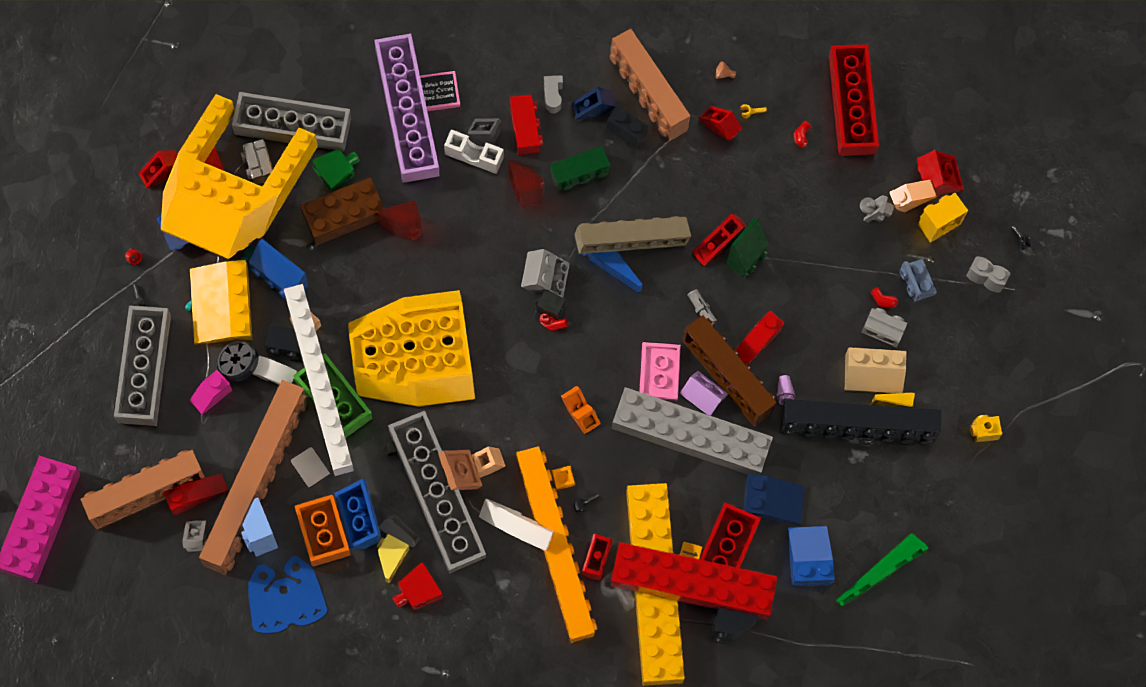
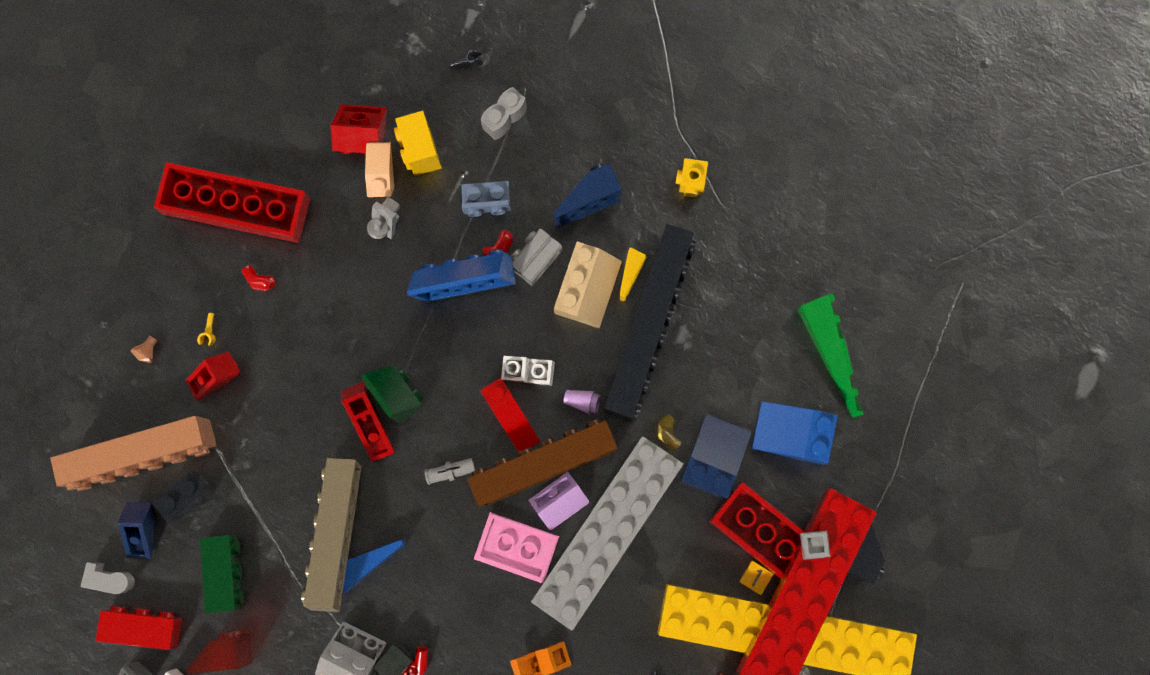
camera: 65 degrees left, 10 degrees up
none -> blue slope [407,250,515,302]
none -> white slope [501,356,555,386]
none -> dark blue slope [553,163,622,229]
none -> clear yellow arm [658,414,682,451]
none -> light grey tile [800,531,830,559]

